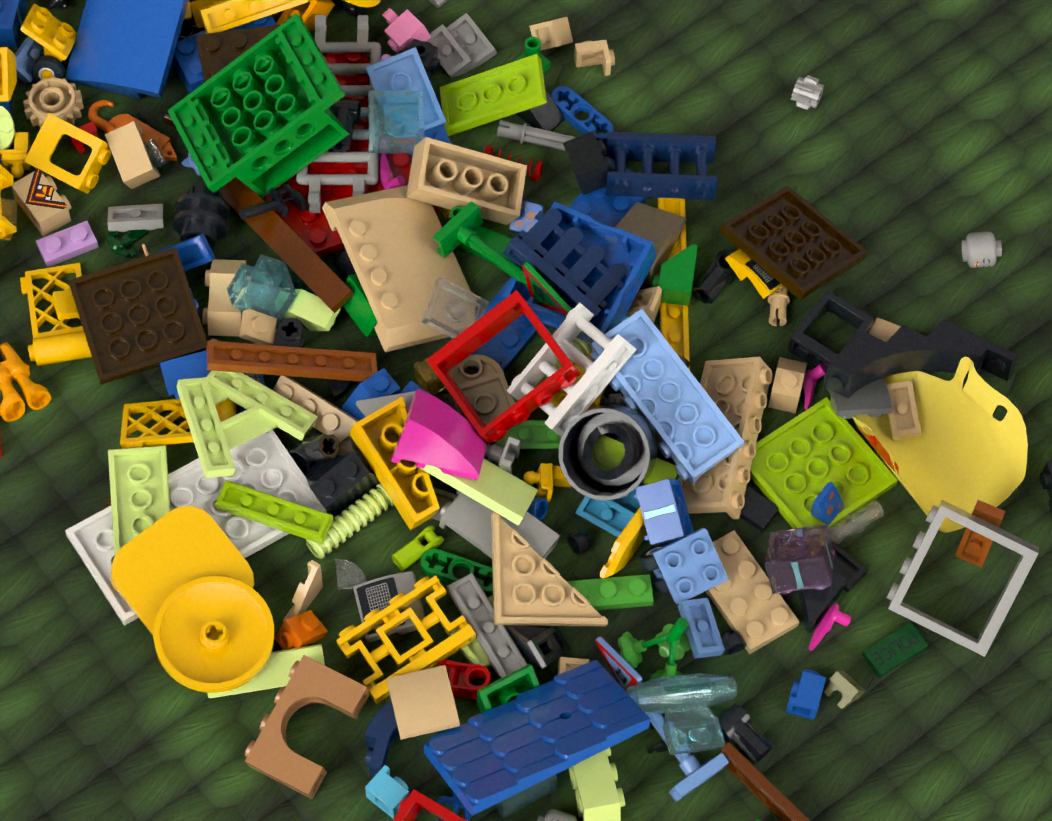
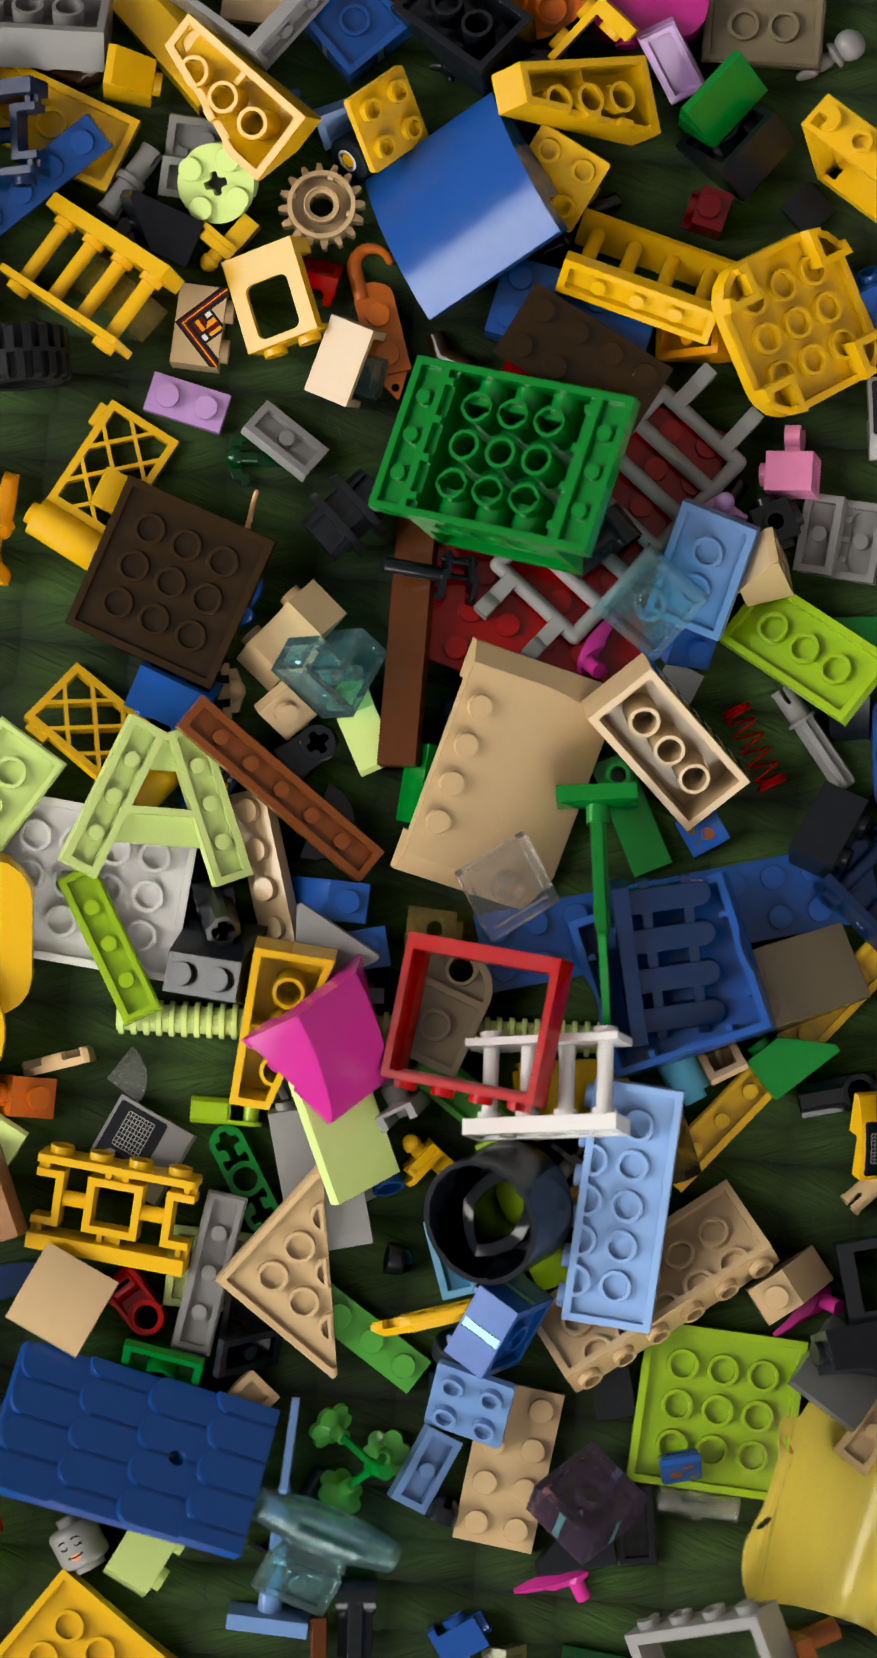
camera: 45 degrees right, 25 degrees up
blue tile [156,233,215,272] -> none
none -> tan slope [738,527,794,607]

